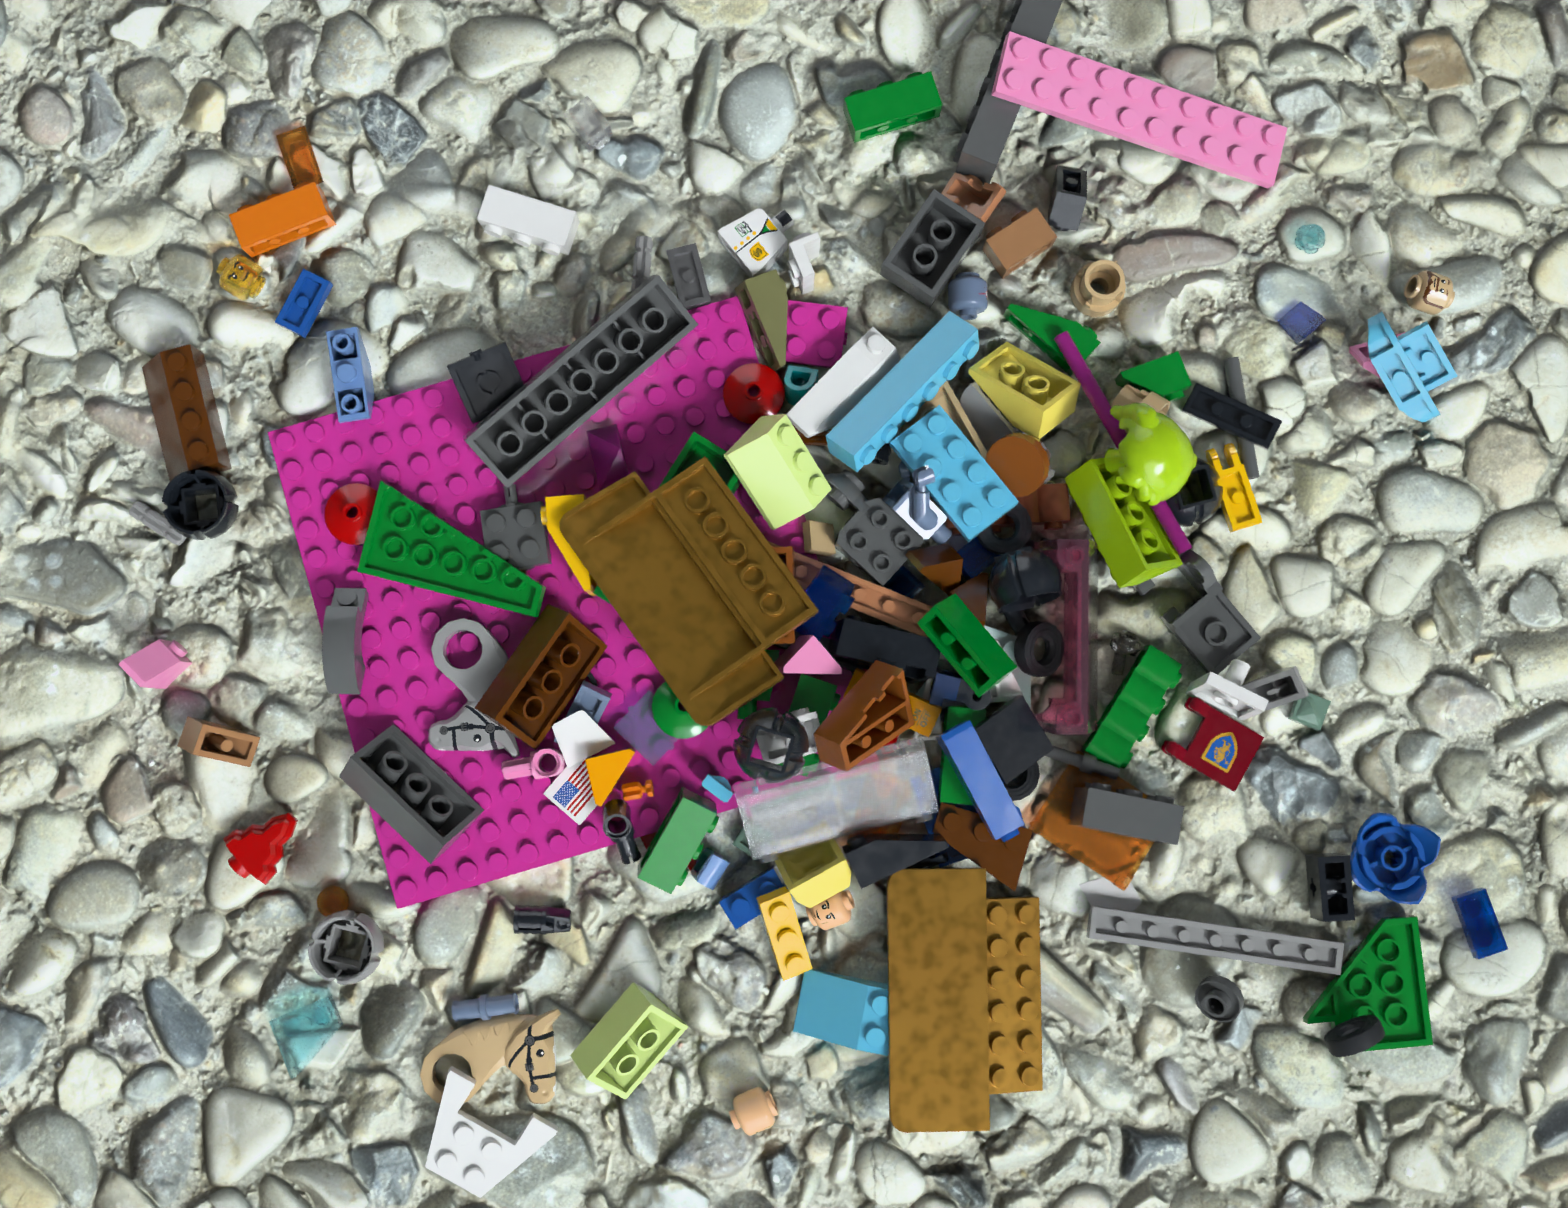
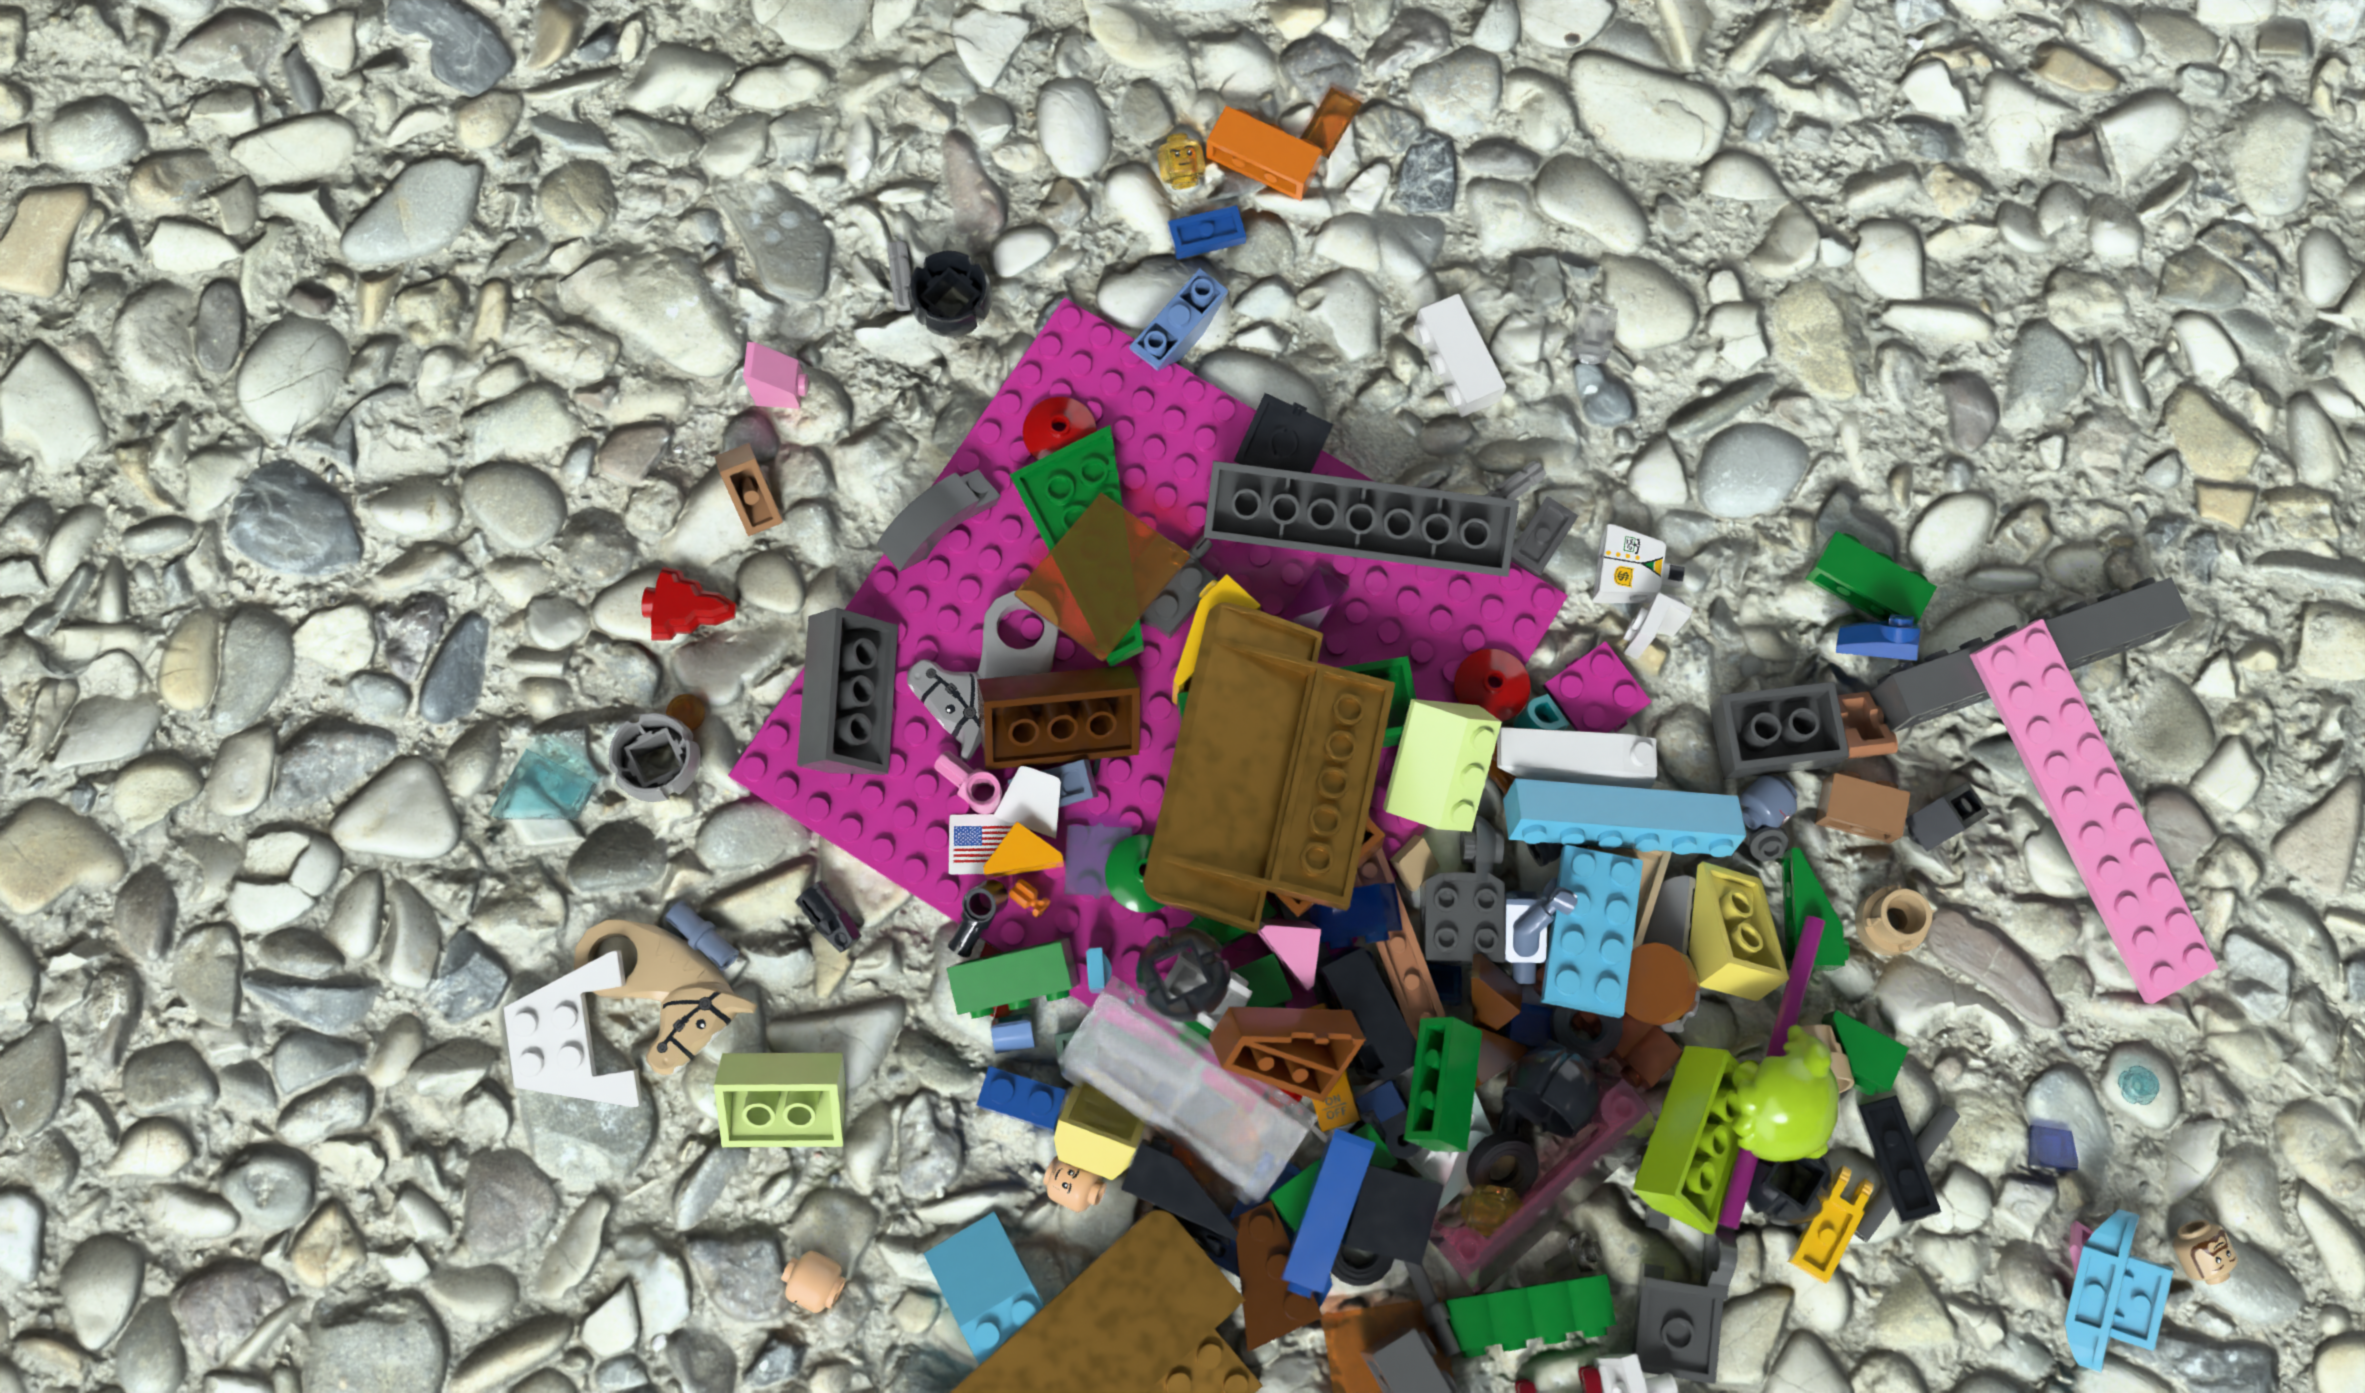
camera: 45 degrees right, 10 degrees down
reddish brown slope [142,344,232,481] -> none
olive slope [734,269,788,372] -> none
yellow plate [756,886,812,981] -> none
none -> clear orange piece [1014,493,1191,661]
none -> clear yellow head [1461,1184,1525,1242]
none -> dark grey plate [1744,827,1789,861]
none -> blue slope [1836,614,1921,661]

